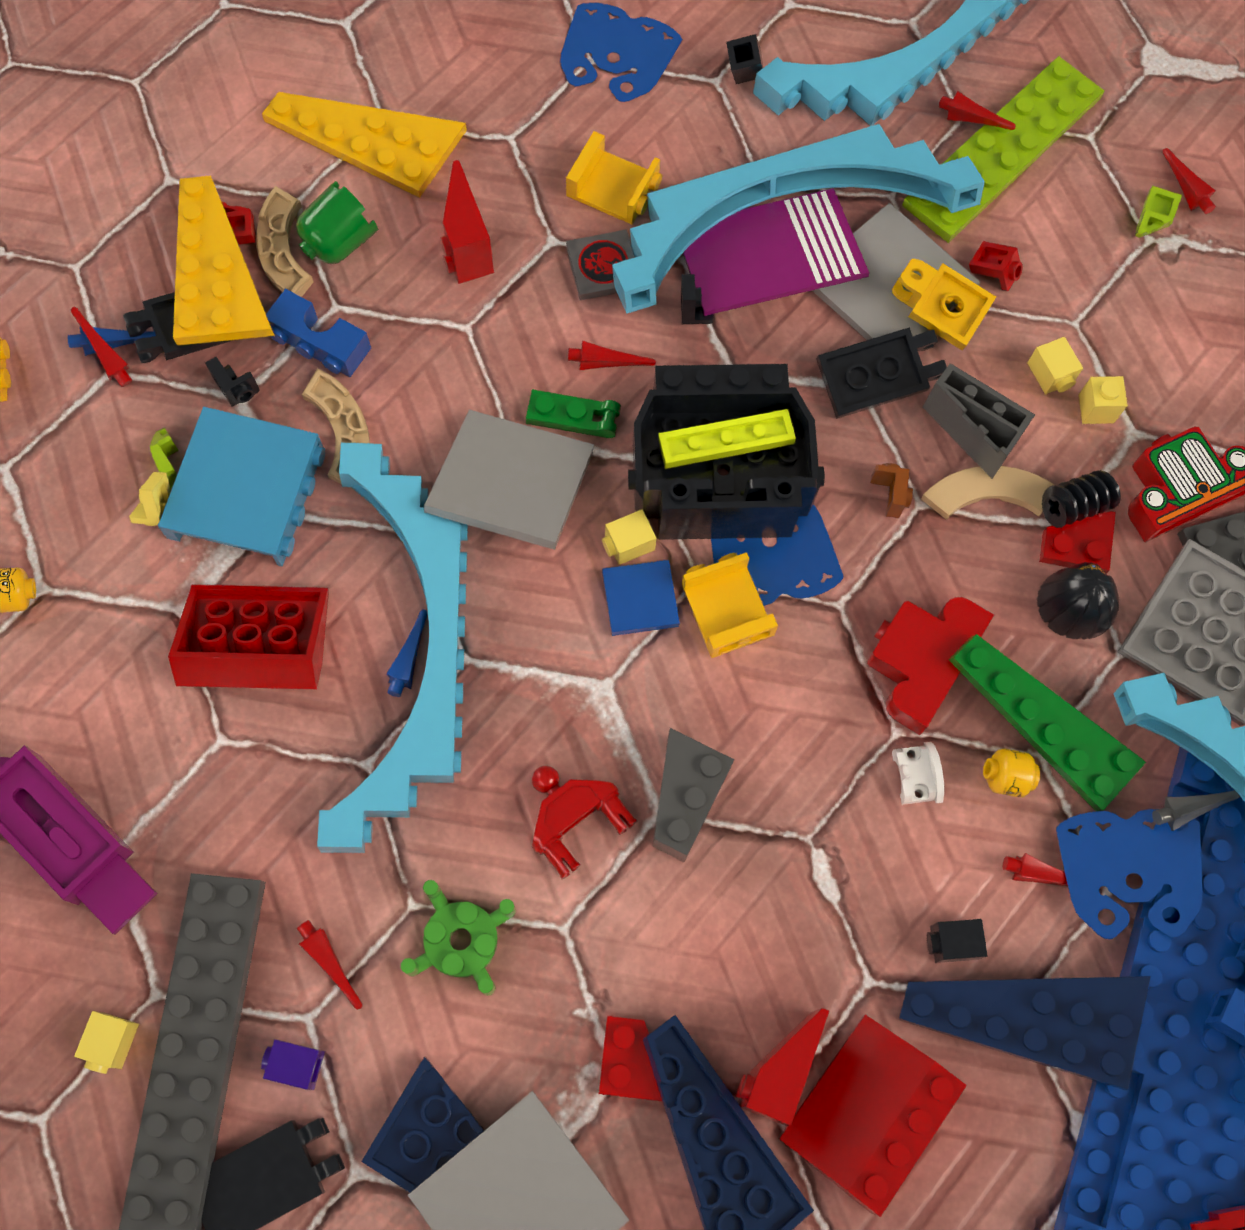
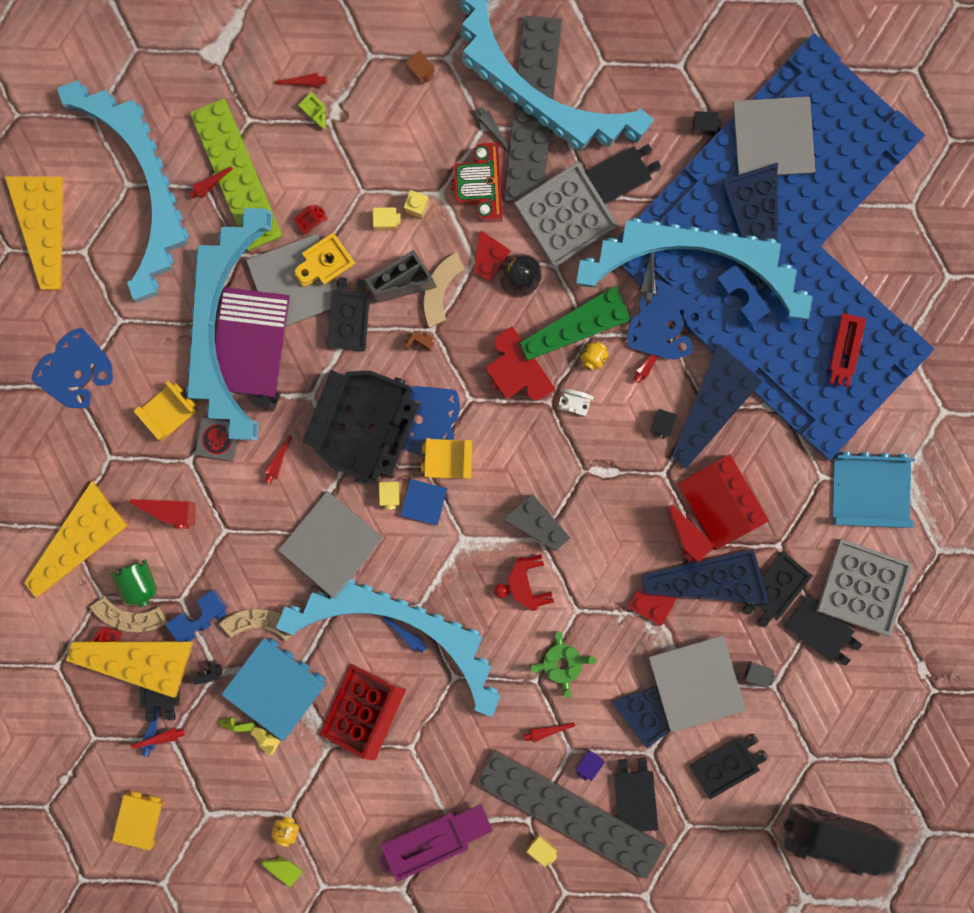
camera: 60 degrees left, 15 degrees up
green plate [526,389,621,438] -> none
neon yellow plate [658,409,796,469] -> none
black brick [726,34,764,84] -> none
black piece [1042,470,1121,528] -> none

